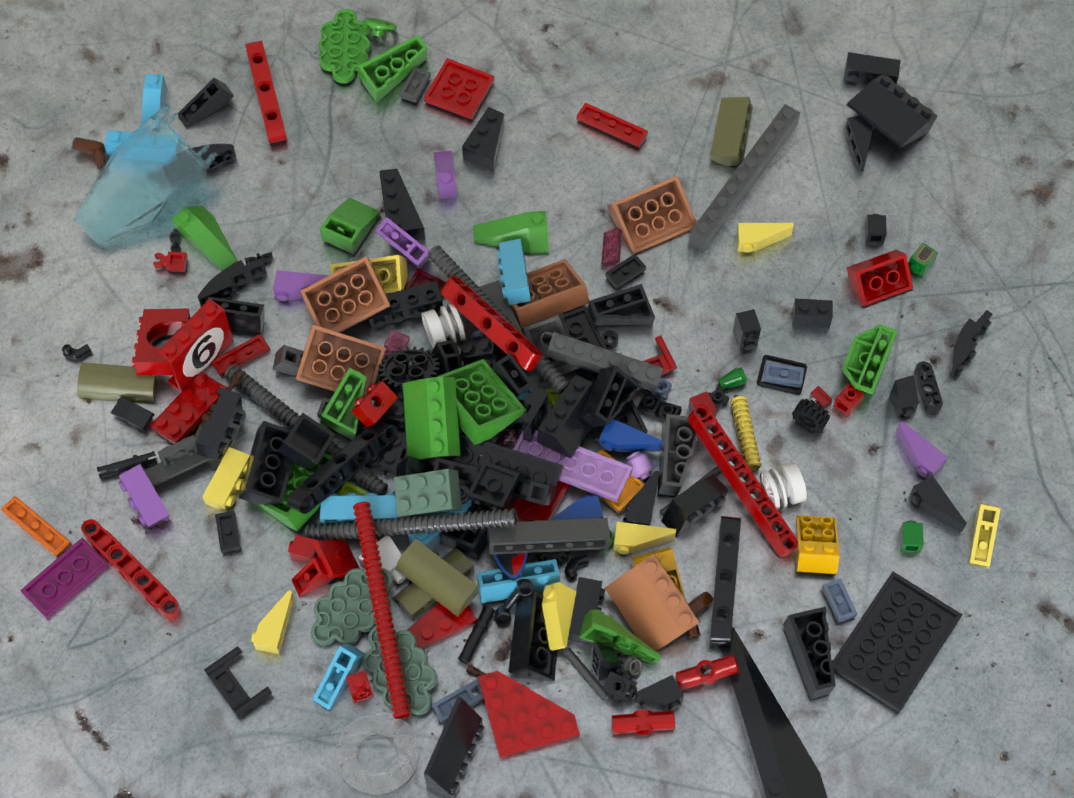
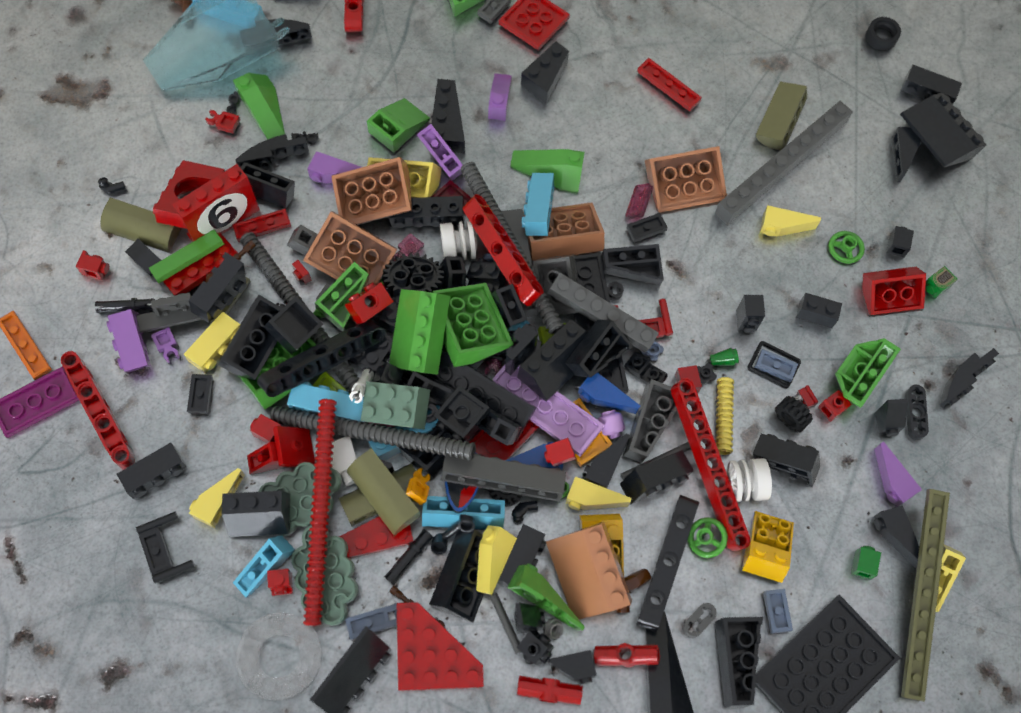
camera: 10 degrees right, 5 degrees up
none -> red brick [75,250,110,280]
none -> black brick [117,442,187,499]
none -> bright green tile [149,230,224,283]
none -> medium lavender plate [151,327,180,363]
none -> black slope [222,490,290,537]
none -> red plate [292,260,312,285]
none -> white pin [350,369,374,403]
none -> light orange plate [406,468,430,505]
none -> red brick [544,438,576,467]
none -> dark grey beam [683,603,717,638]
none -> bright green piece [688,517,728,558]
none -> black wedge [753,433,820,487]
none -> bright green piece [828,231,865,264]
none -> black tyre [866,17,901,51]
none -> olive plate [901,489,950,702]

